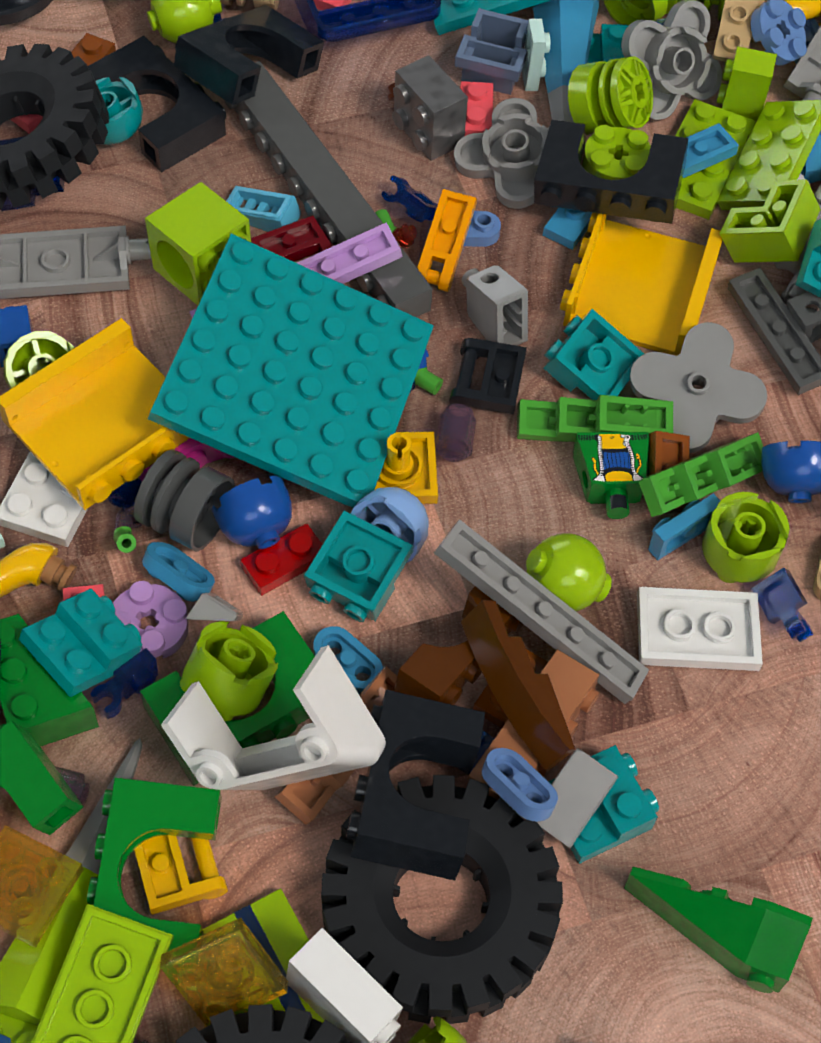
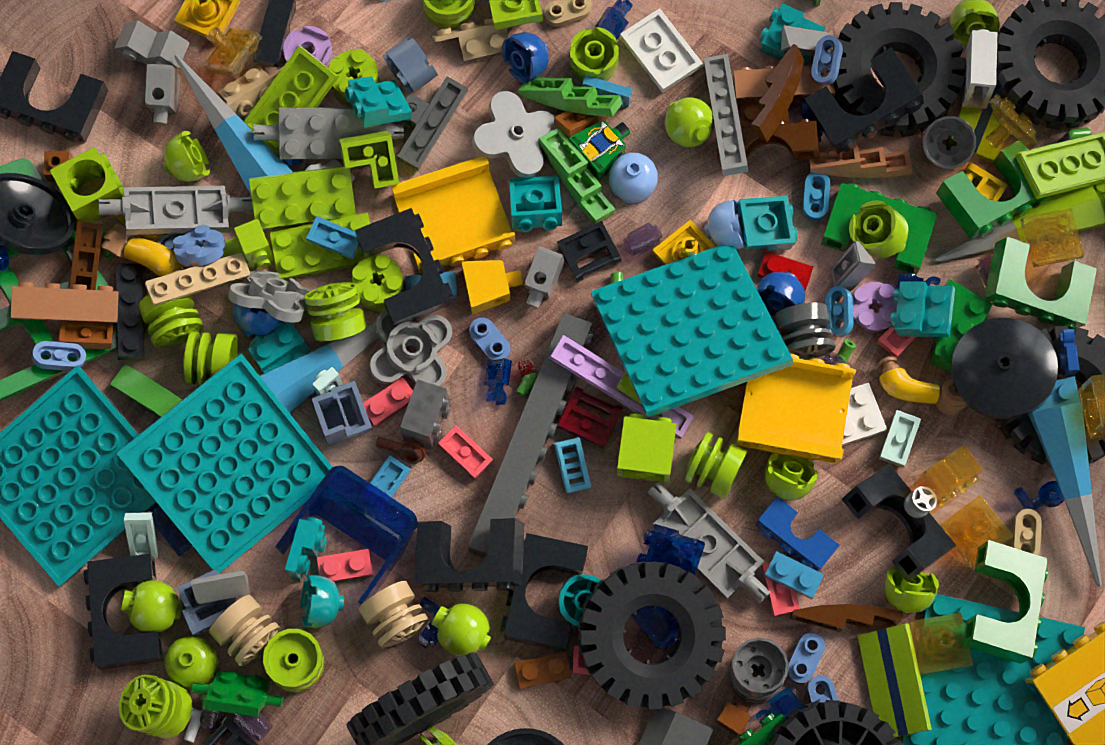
camera: 125 degrees left, 15 degrees up
white windscreen [161,645,386,790] -> none
light orange plate [417,189,477,292] -> none
none -> dark azure plate [360,455,411,513]
none -> coral plate [438,425,493,480]
none -> yellow torso [462,260,523,315]
none -> light blue cylinder [608,152,658,204]
none -> clear blue plate [636,524,705,575]
none -> lime wheel [685,432,748,499]
none -> flat silver wheel [923,116,976,169]

